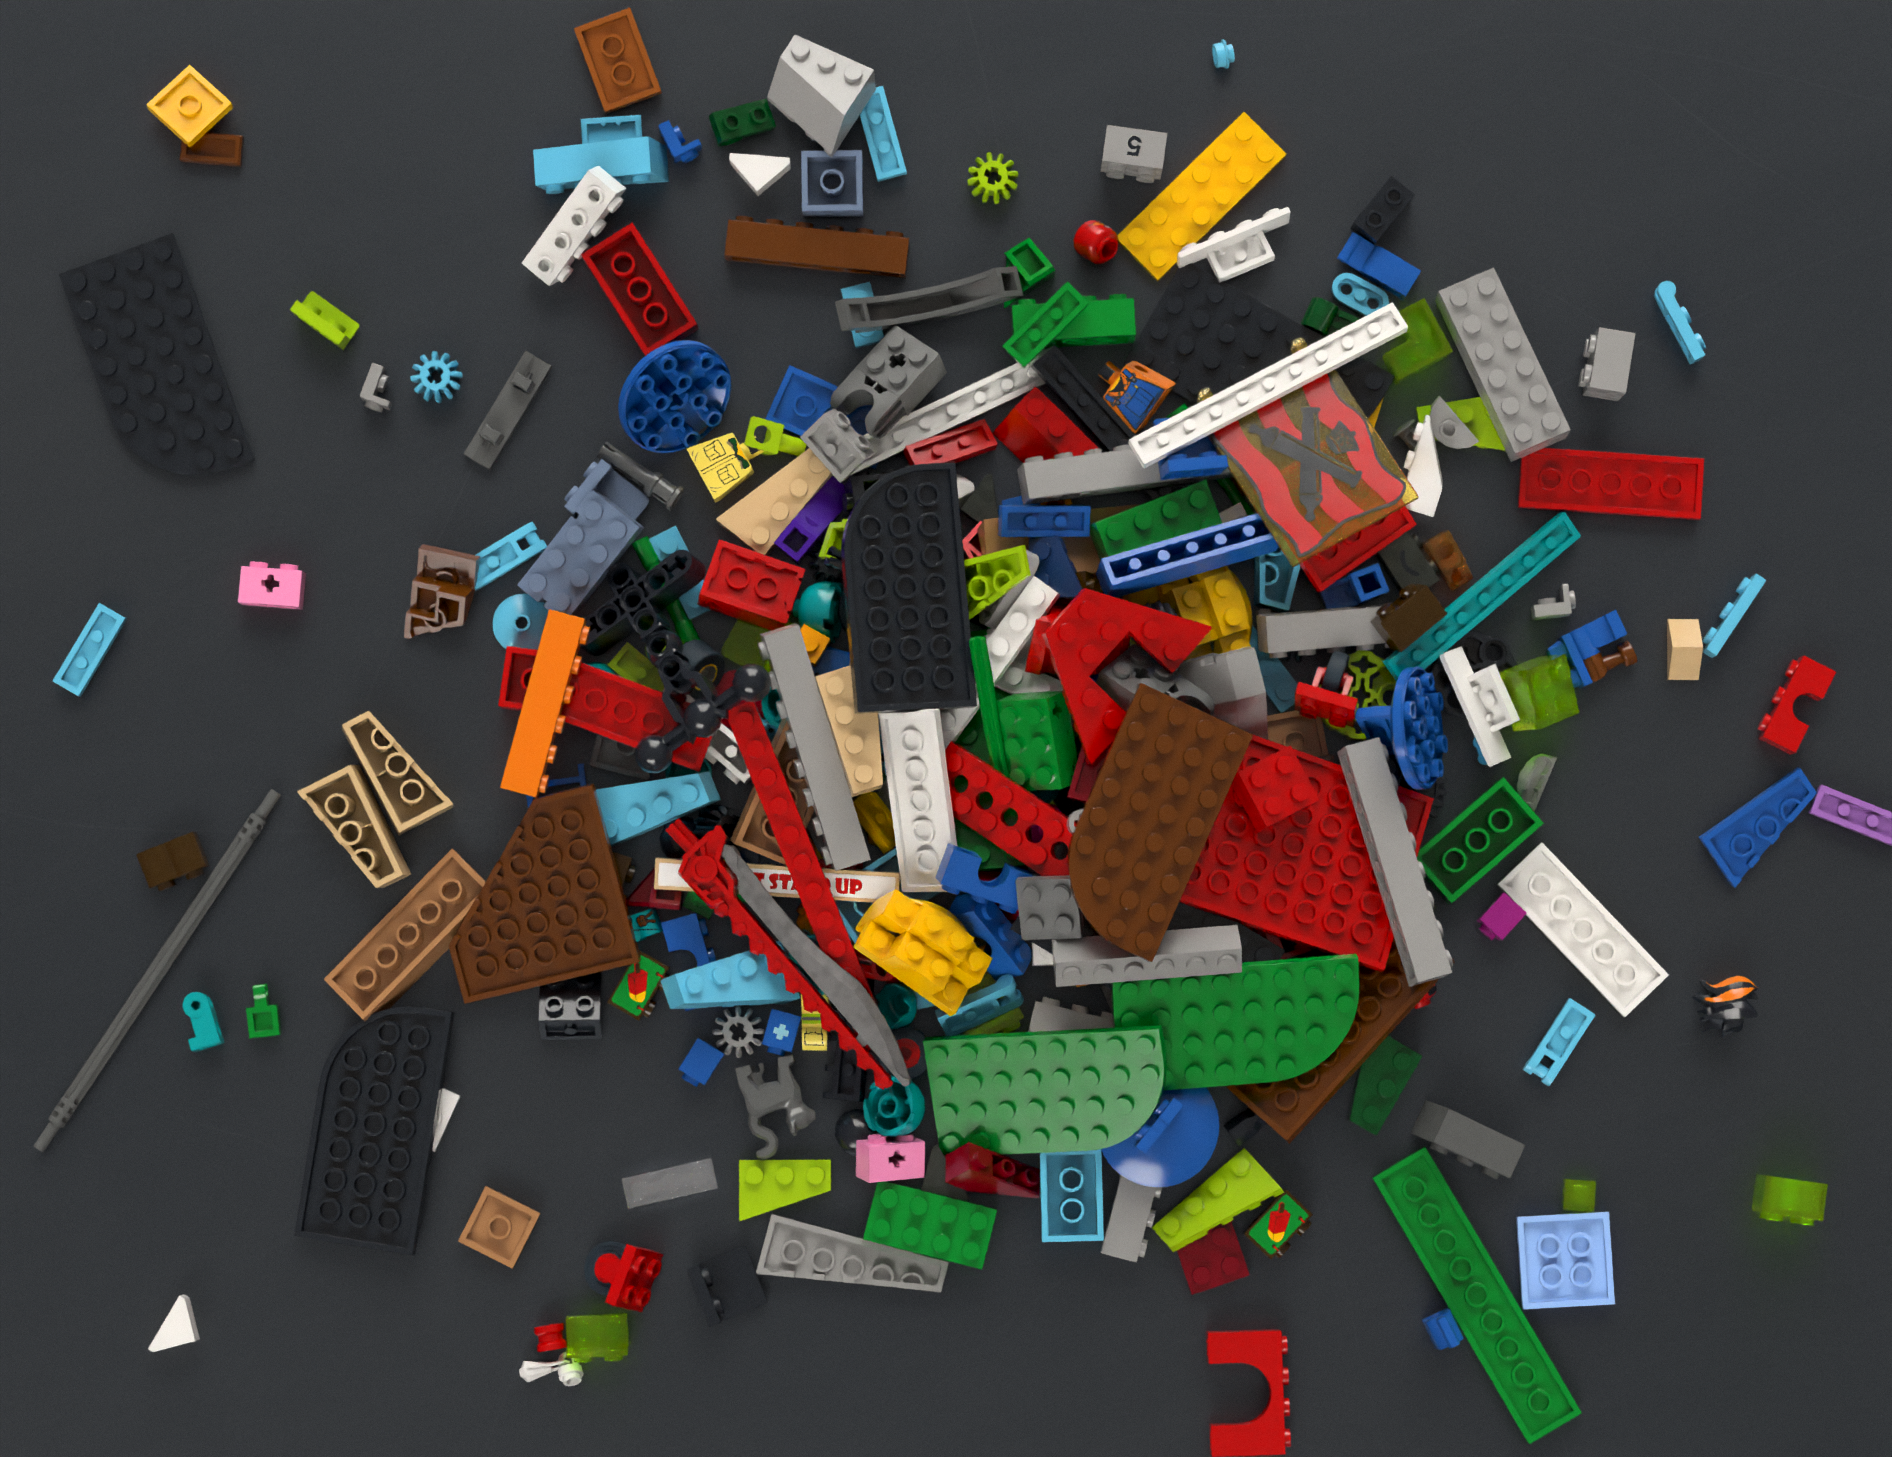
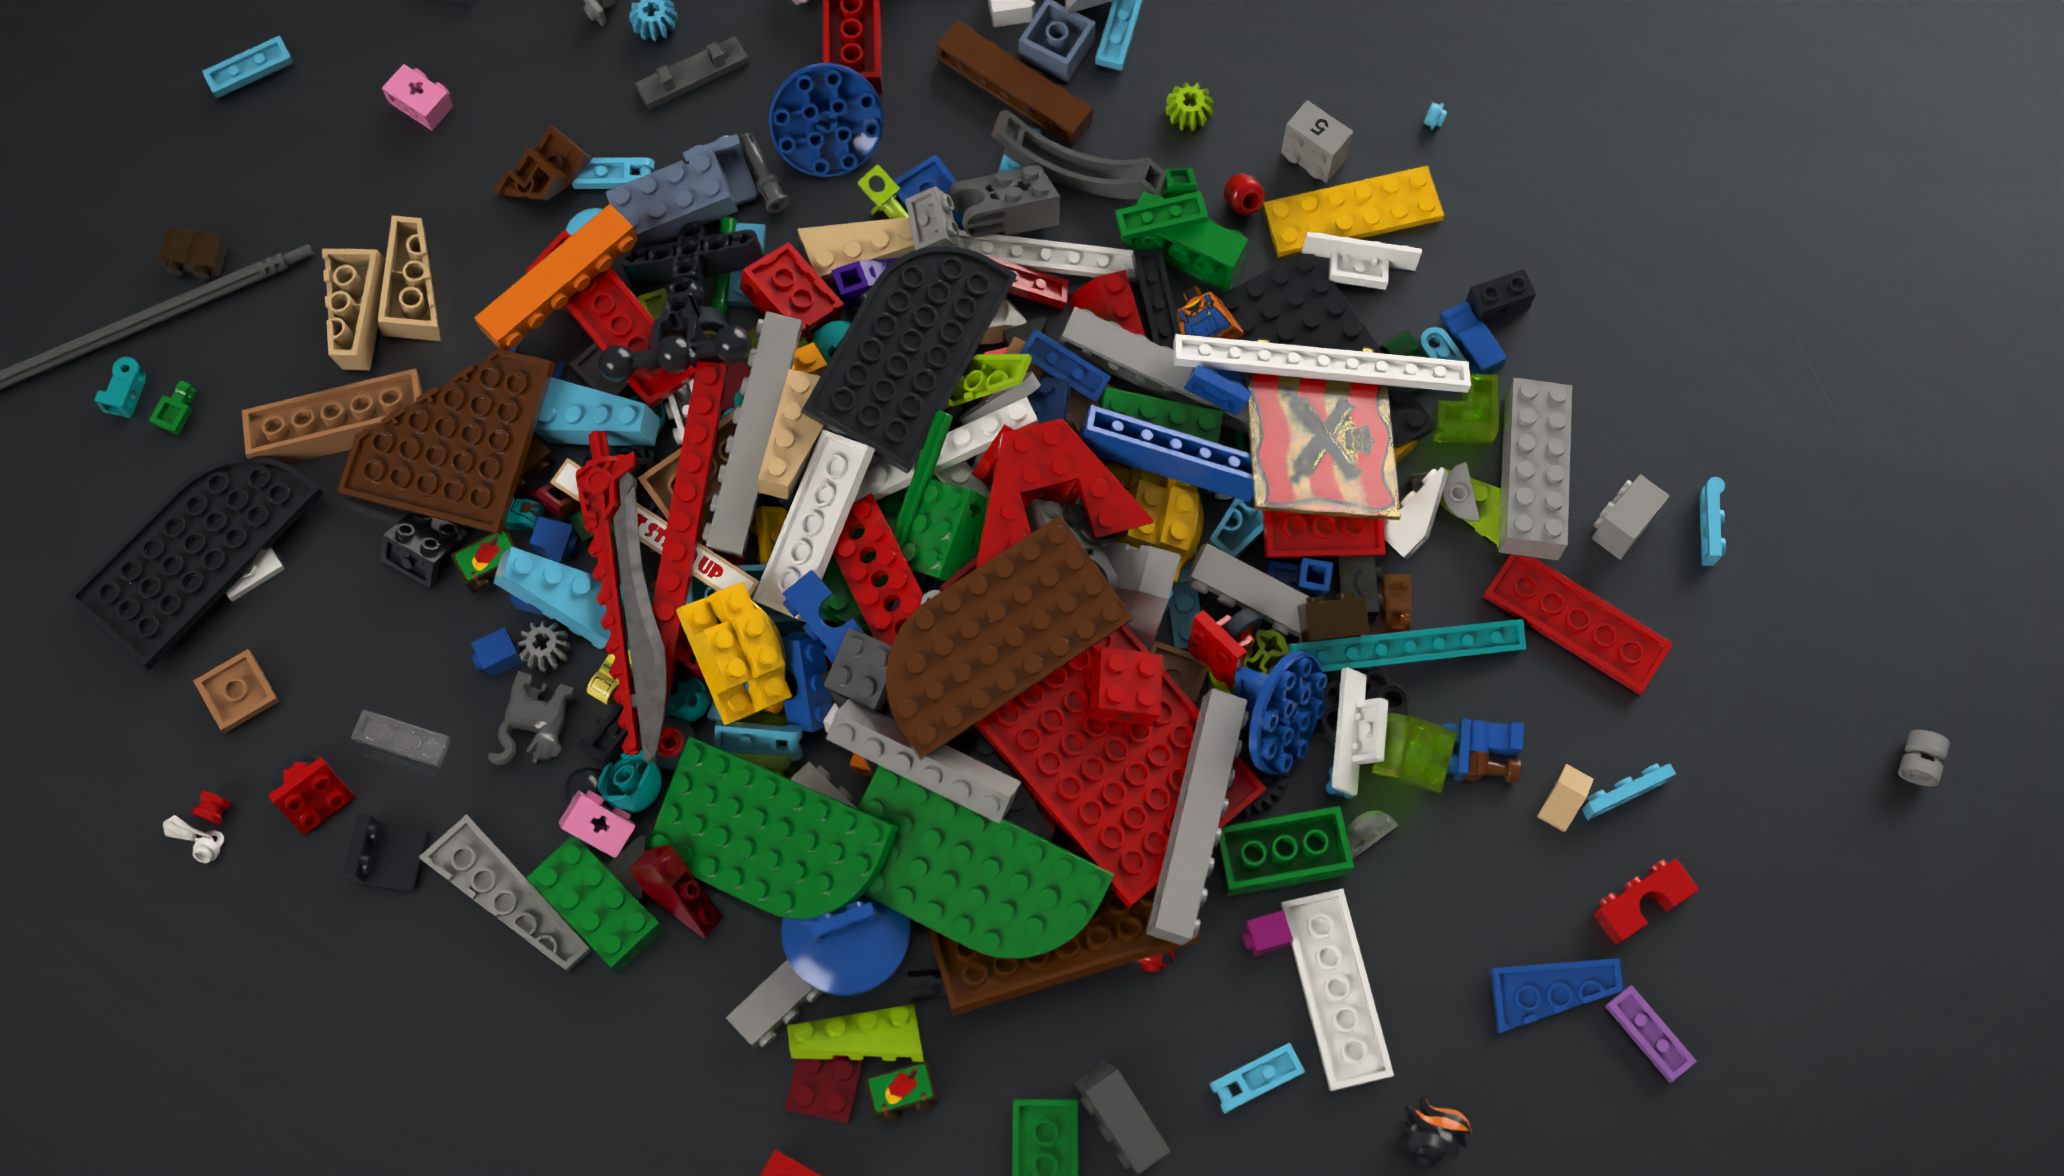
camera: 30 degrees right, 15 degrees down
clear neon green bracket [566,1313,630,1363] -> none
light yellow torso [687,433,764,503] -> none
lime wing [739,1160,831,1221] -> none
blue brick [762,1009,802,1056] -> none
medium azure brick [1039,1149,1104,1242] -> none
dark green wedge [1347,1036,1422,1136] -> none
light grey bracket [1531,584,1576,620] -> none

